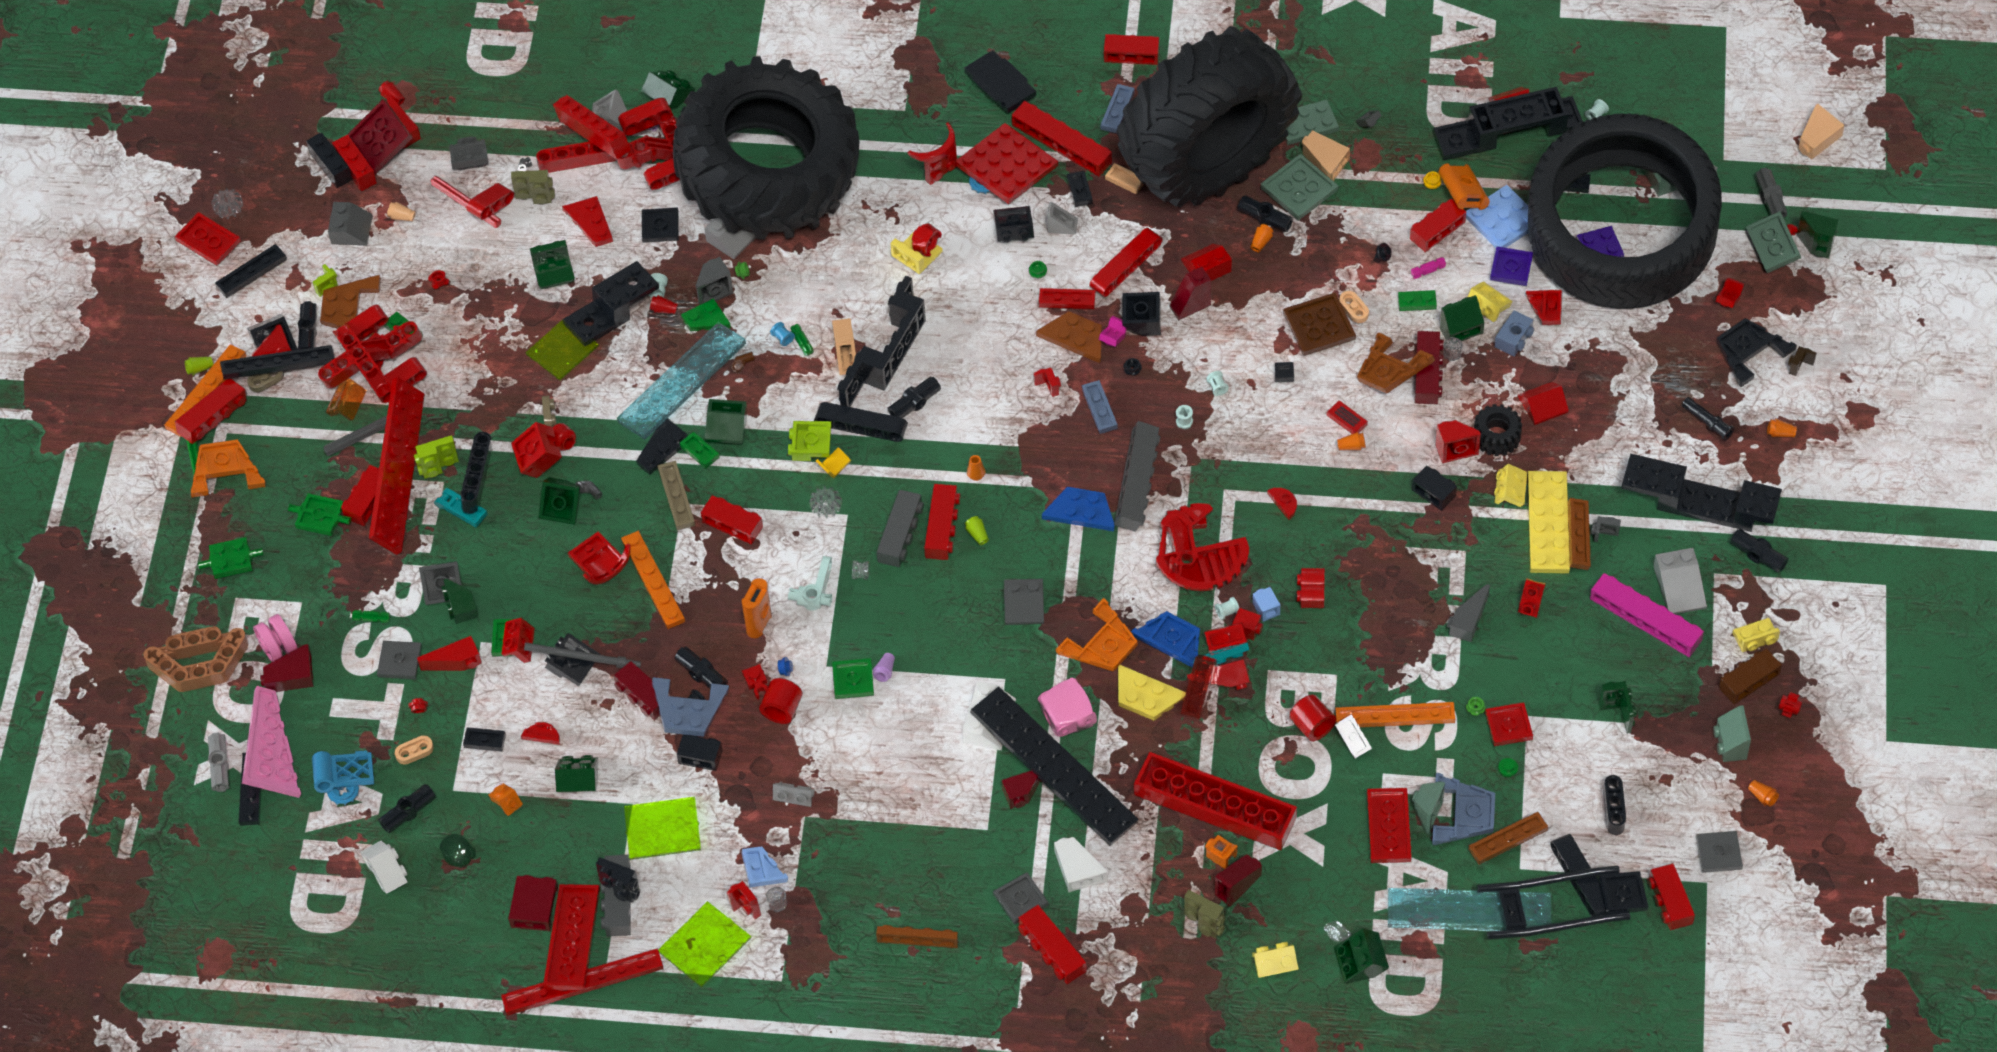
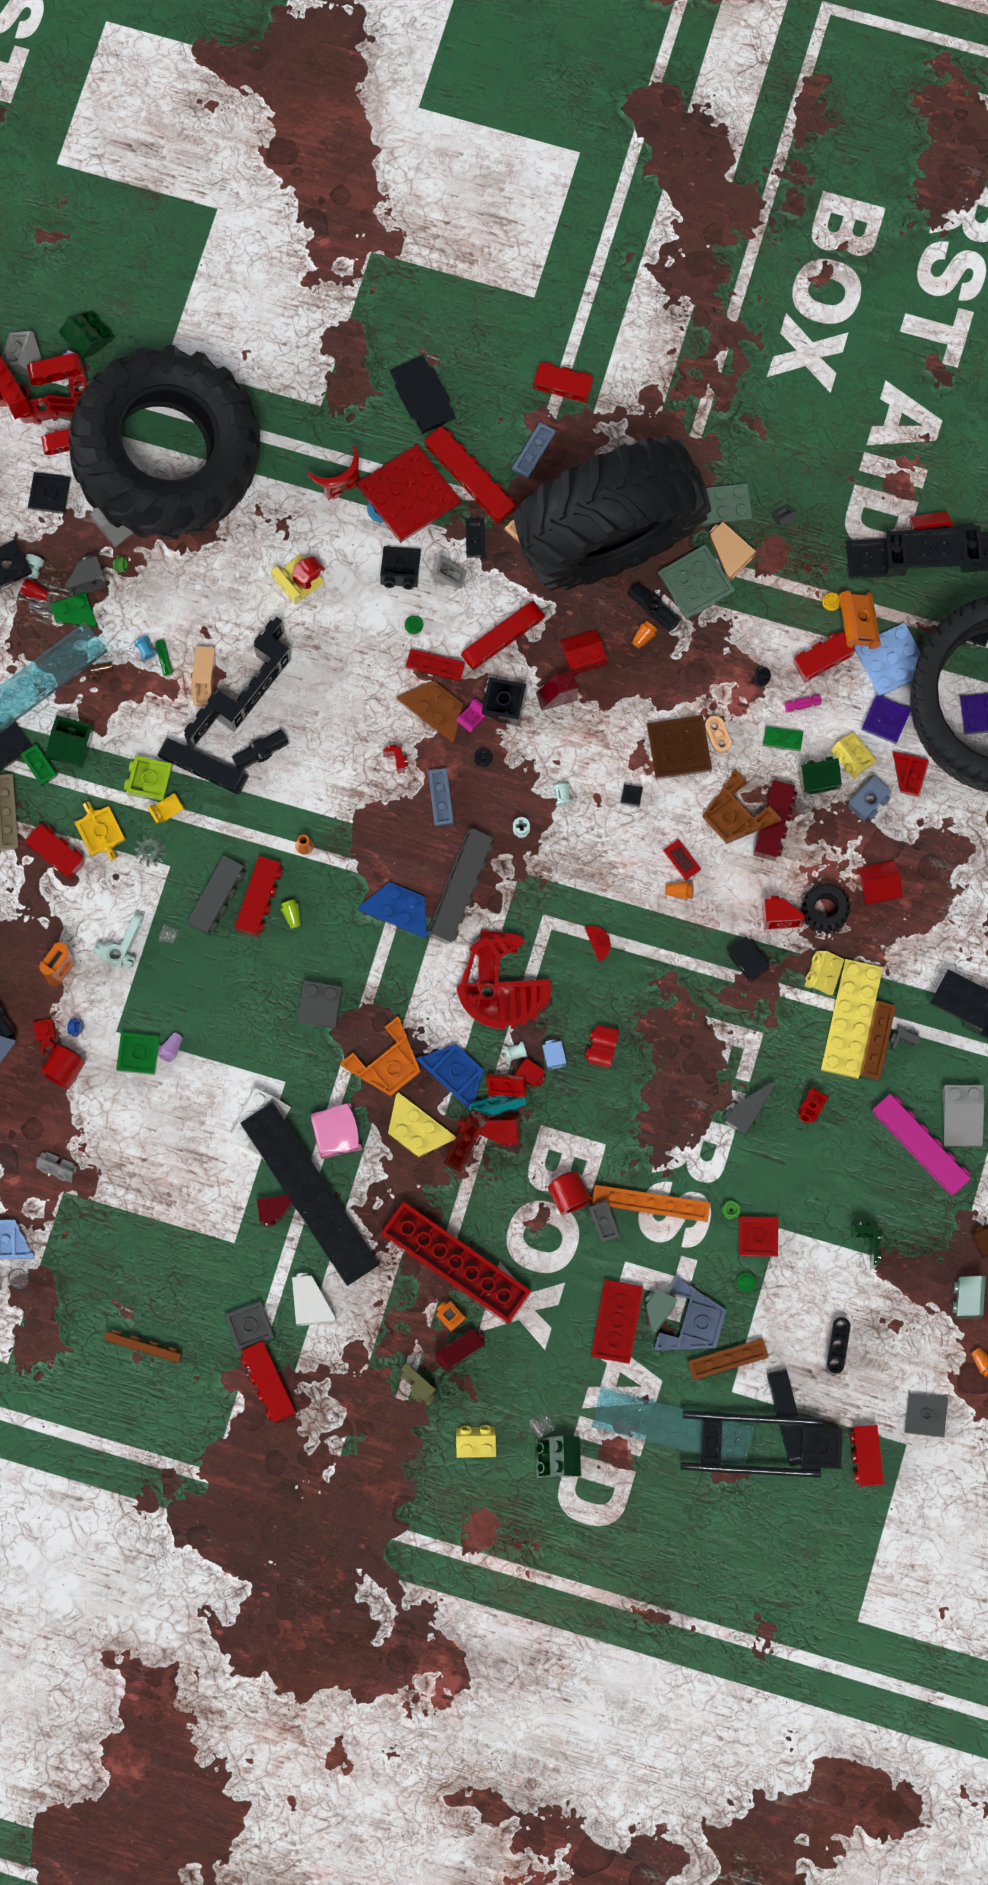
camera: 10 degrees right, 20 degrees up
none -> yellow plate [74,801,126,862]

